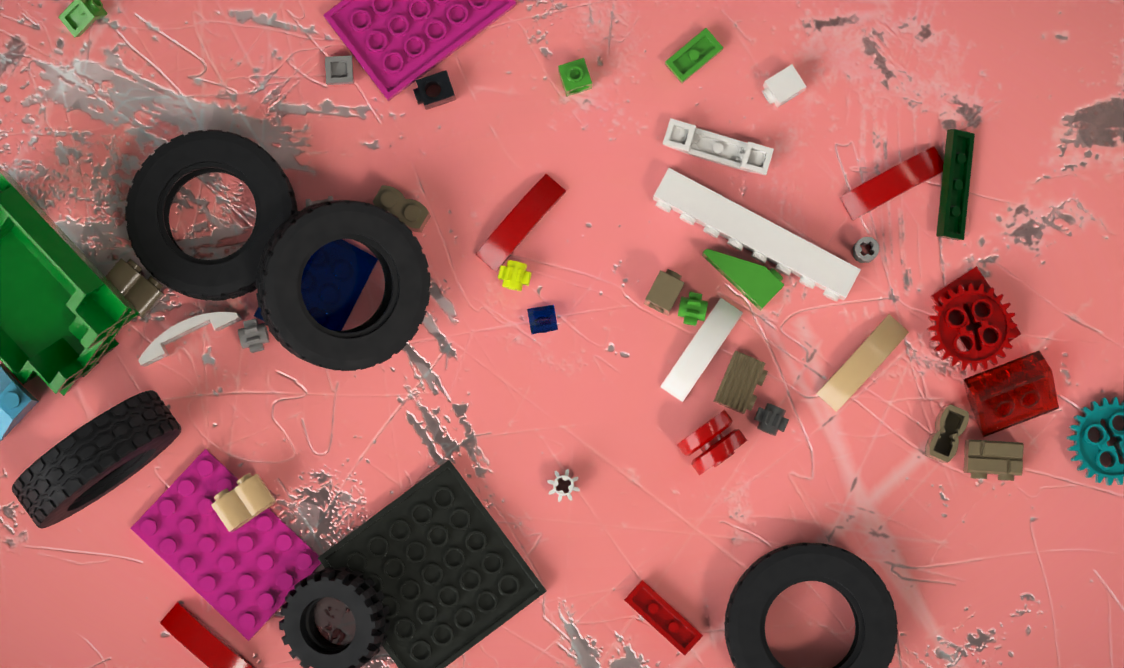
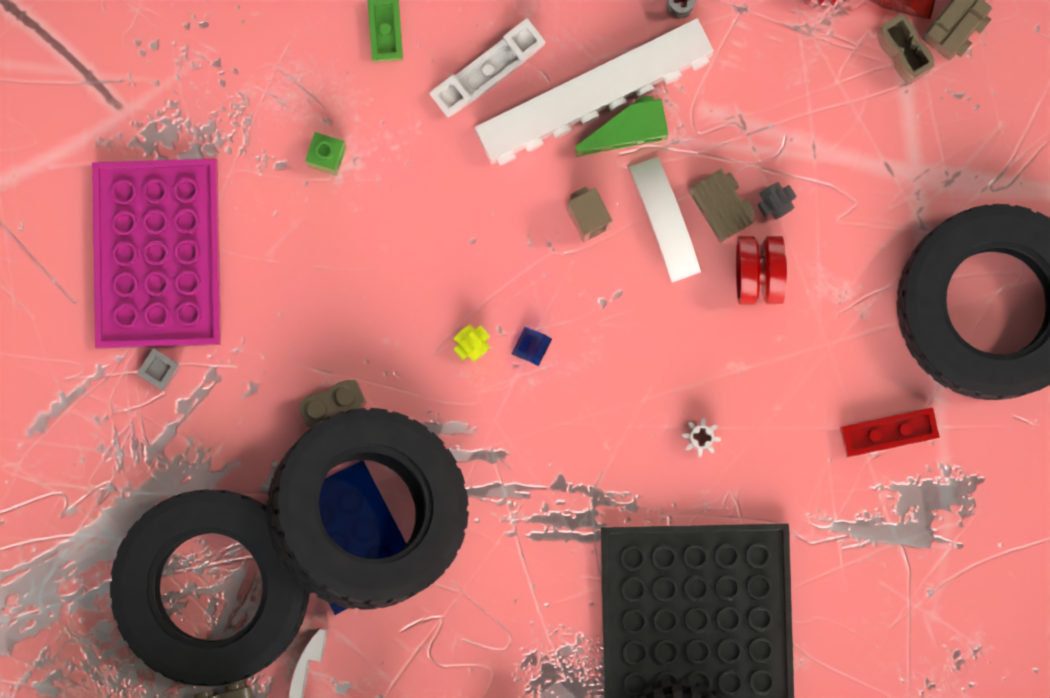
camera: 55 degrees left, 0 degrees up
light grey gear [238,318,270,353] -> none
black brick [413,70,456,110] -> none
red slope [476,174,566,272] -> none
bright green gear [678,292,708,326] -> none
tan slope [816,314,909,412] -> none

